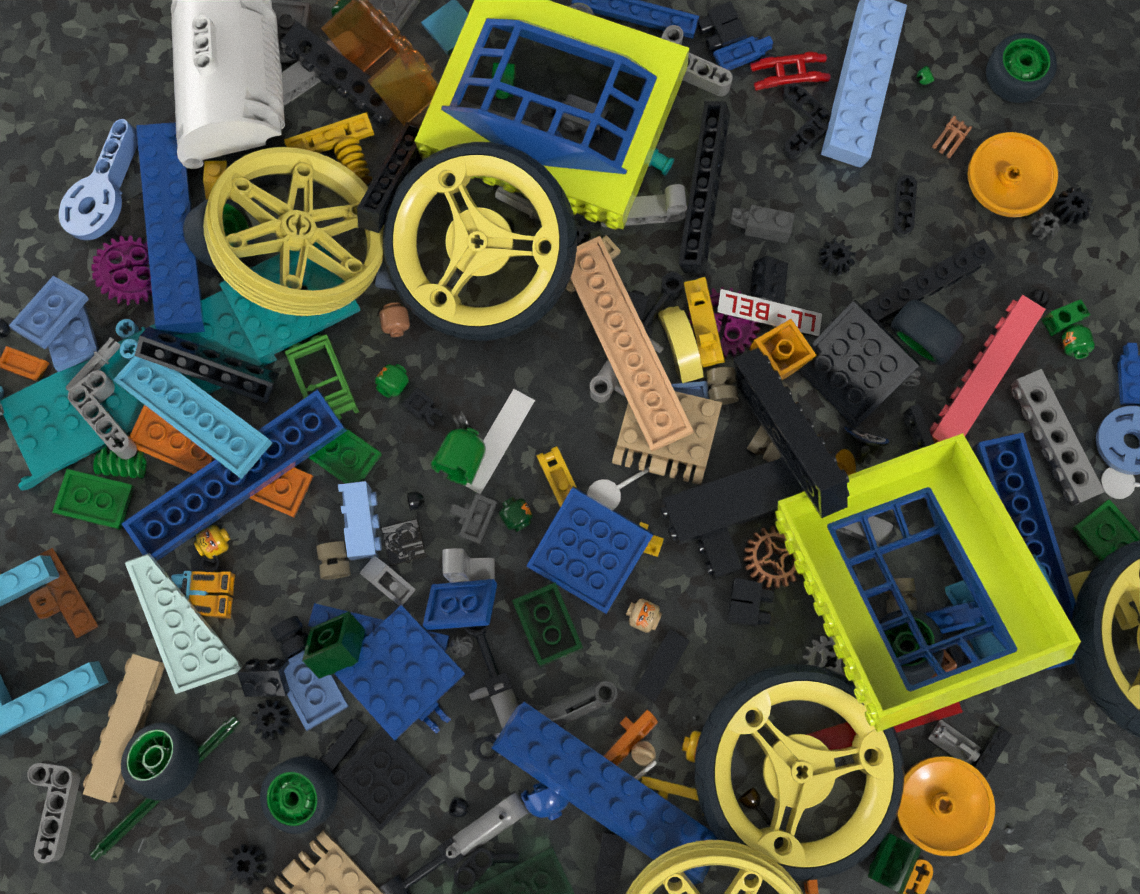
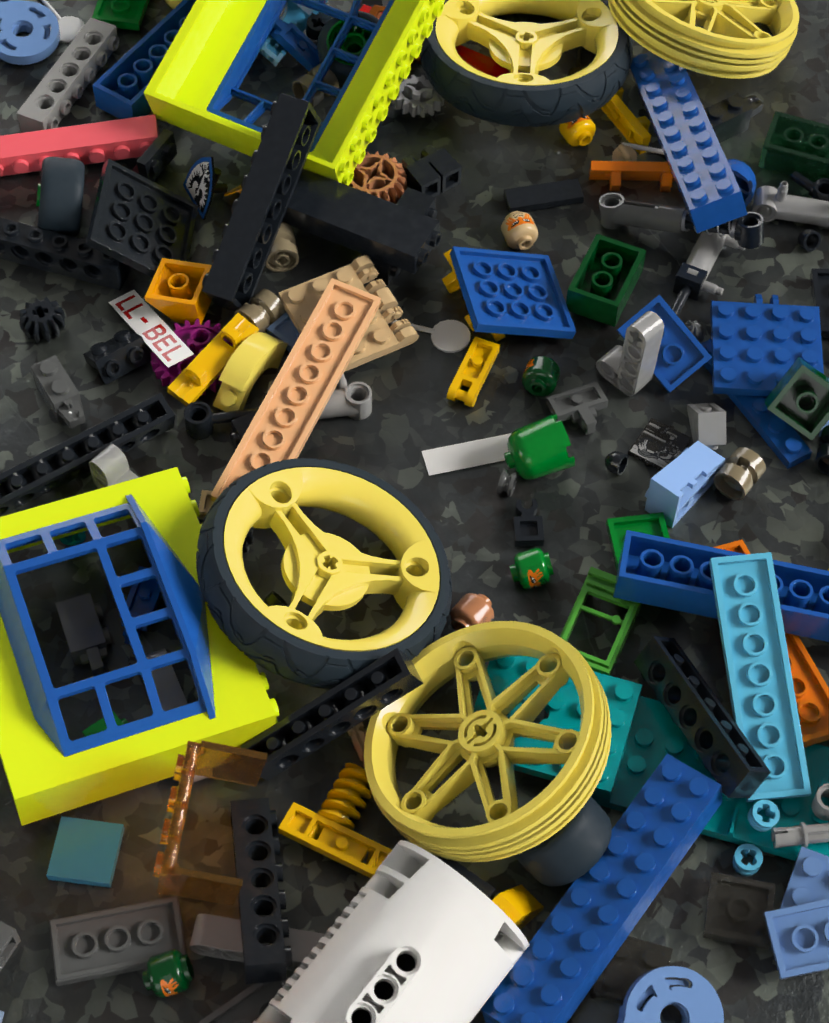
camera: 135 degrees left, 20 degrees down
magenta gear [91,236,152,305] -> none

